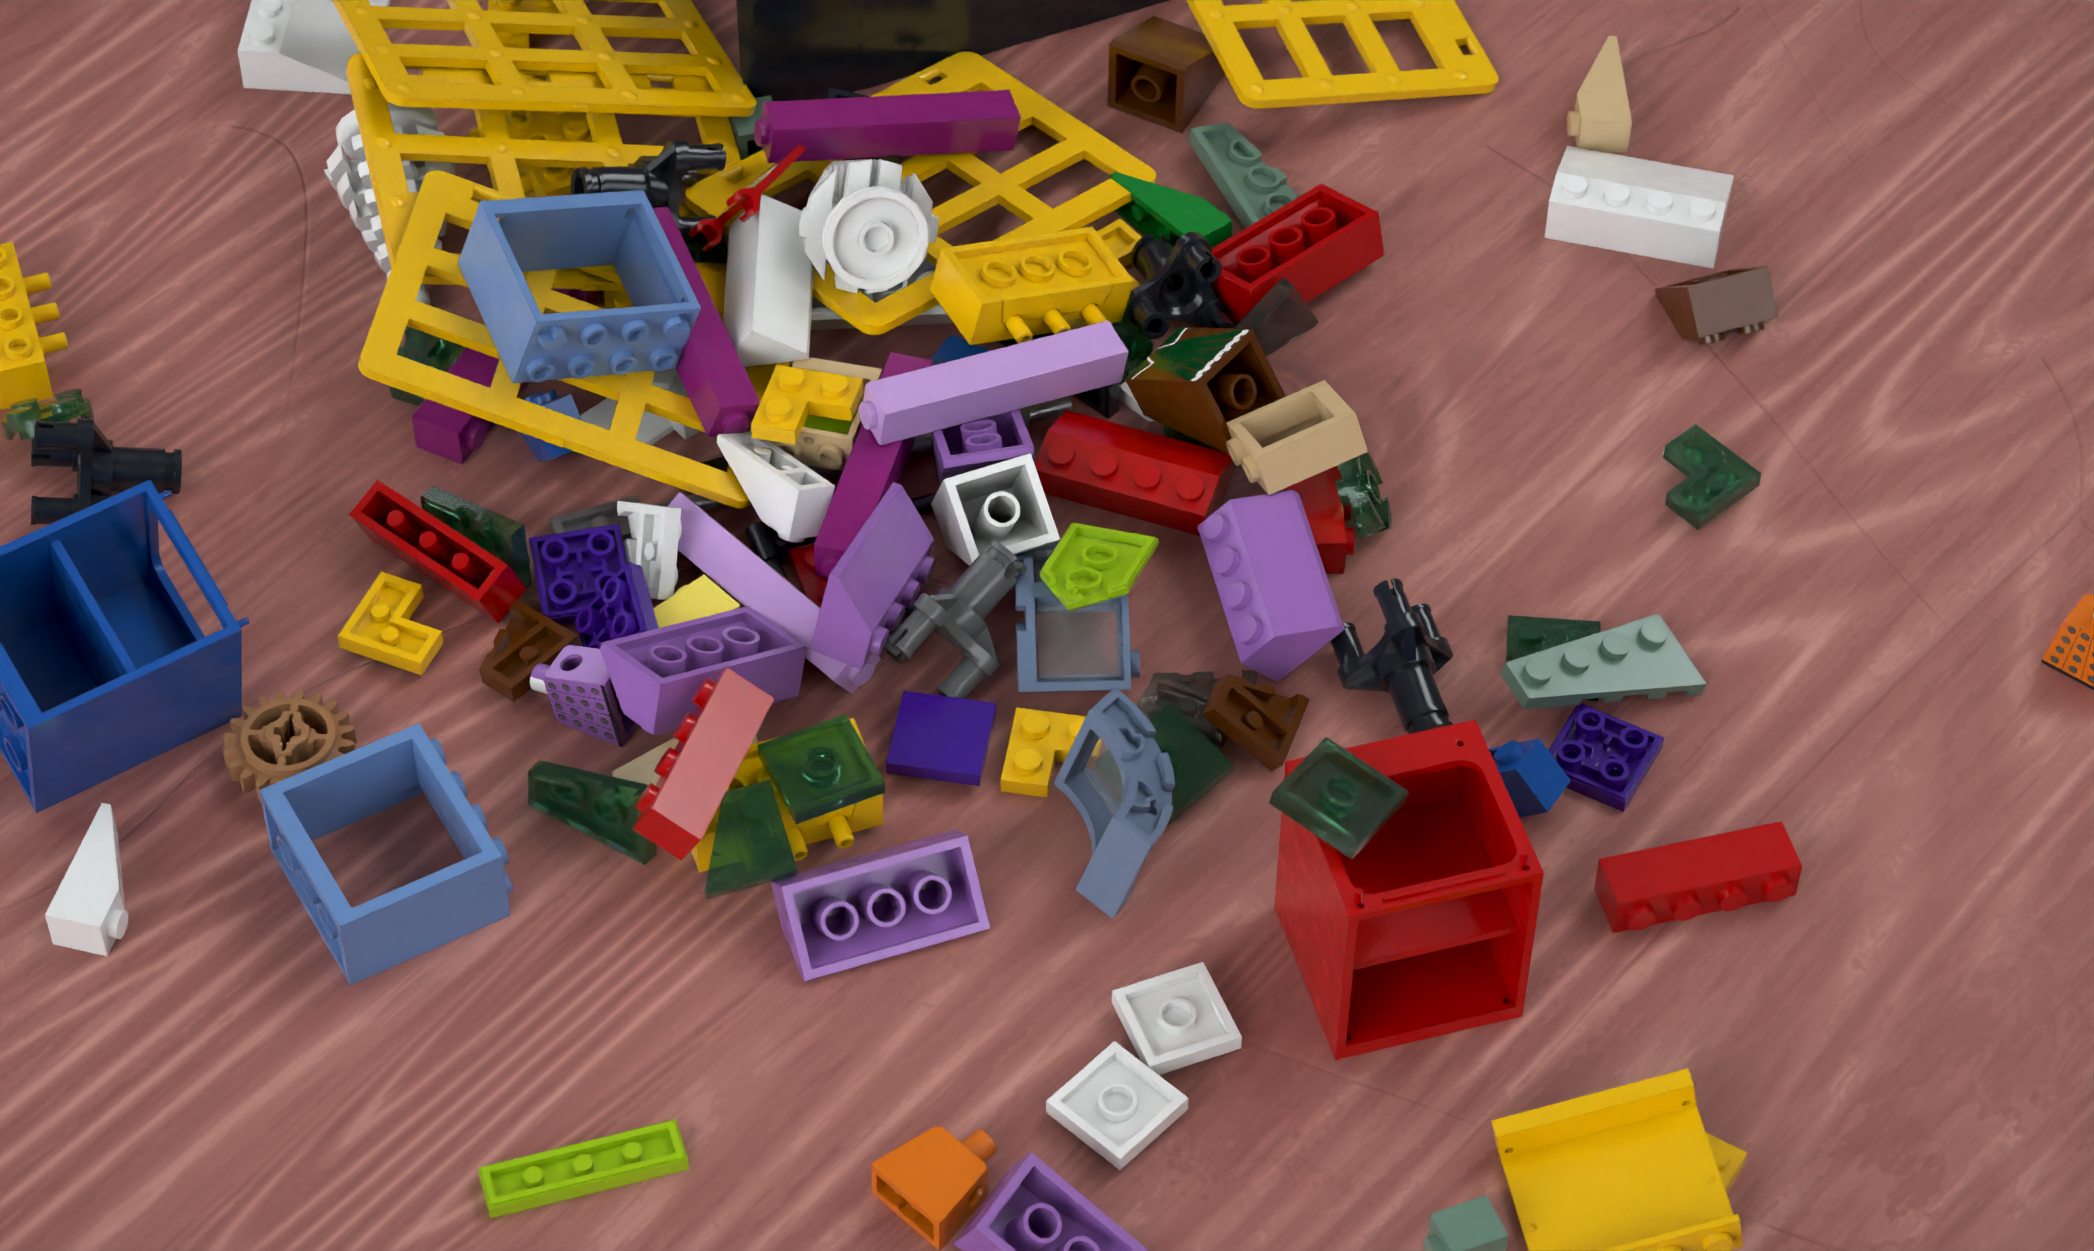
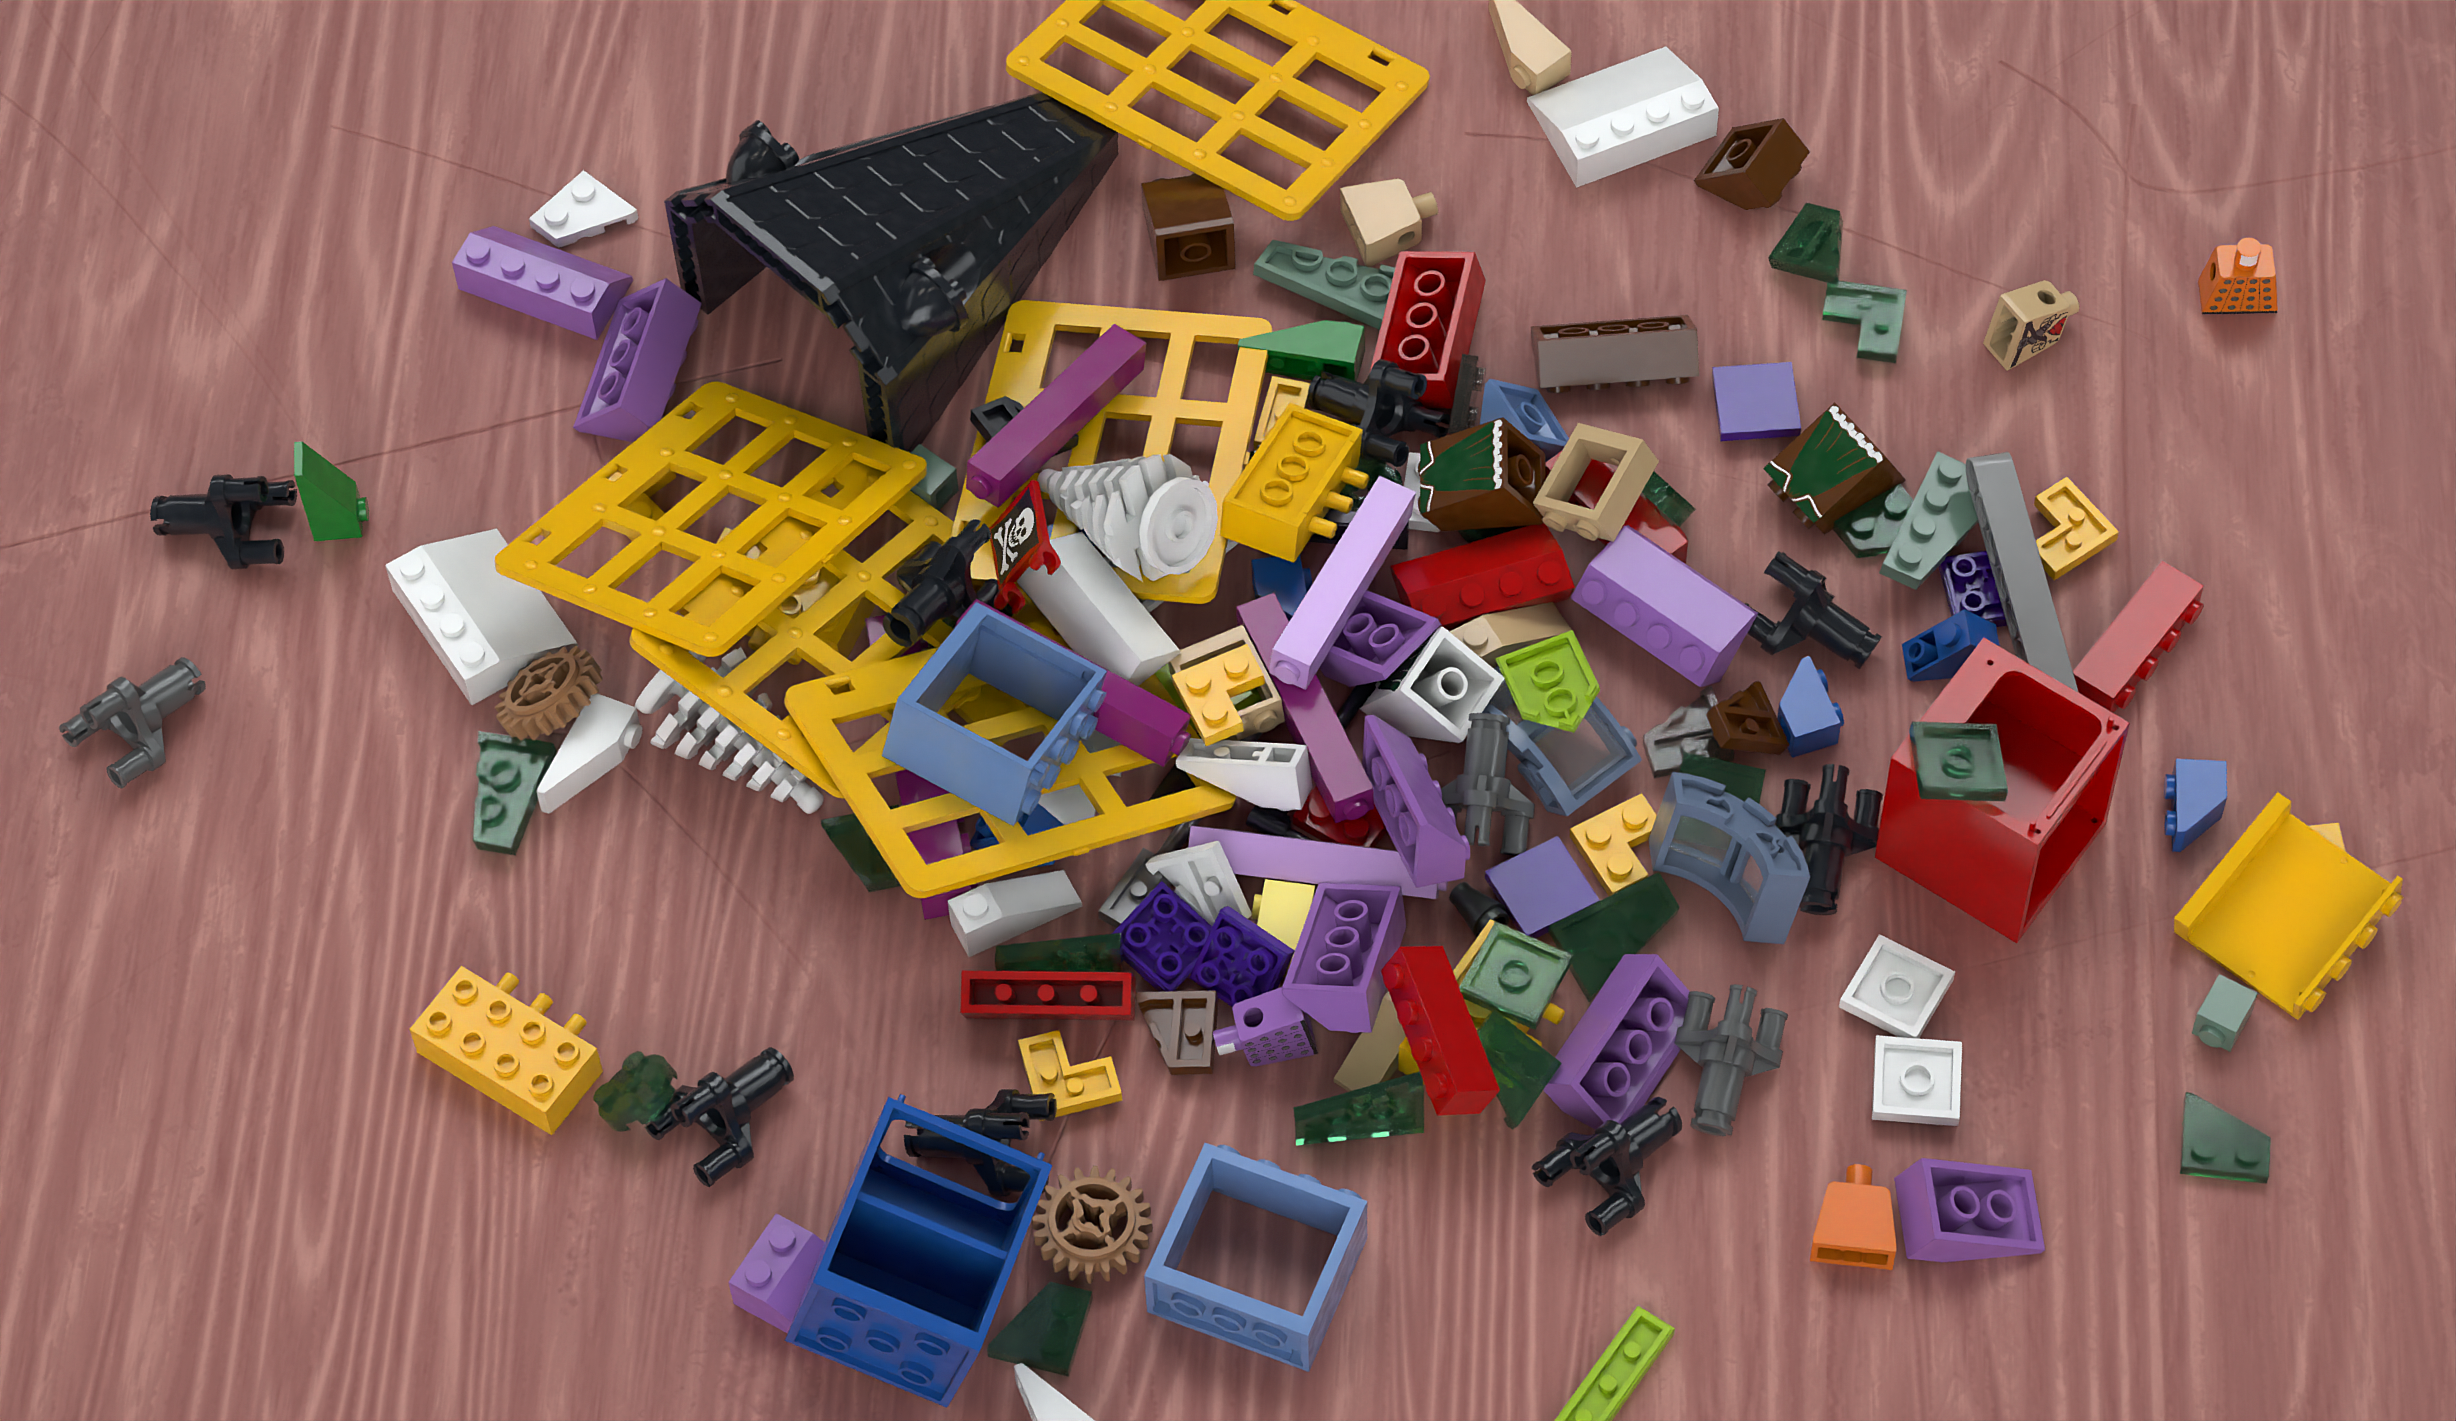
camera: 35 degrees left, 10 degrees up
none -> clear green wing [473,731,558,856]
none -> medium nougat gear [495,646,603,741]
none -> white slope [536,693,642,814]
none -> black wheel [904,1089,1057,1196]
none -> white slope [948,870,1082,957]
none -> clear green wing [987,1282,1093,1377]
none -> tan torso [1340,178,1438,267]
none -> pearl dark grey cone [1449,882,1509,937]
none -> tan slope [1450,602,1571,668]
none -> medium blue slope [1480,379,1569,462]
none -> slope [1531,315,1699,393]
none -> black wheel [1532,1097,1682,1236]
none -> clear green wing [1548,872,1680,1002]
none -> dark grey wheel [1674,984,1788,1136]
none -> tile [1712,362,1801,441]
none -> slope [1763,402,1906,535]
none -> clear green wing [1768,202,1843,285]
none -> black wheel [1775,764,1883,915]
none -> slope [1777,656,1844,758]
none -> light grey beam [1966,452,2079,693]
none -> tan torso [1983,280,2079,371]
none -> yellow plate [2034,477,2119,581]
none -> slope [2164,759,2227,852]

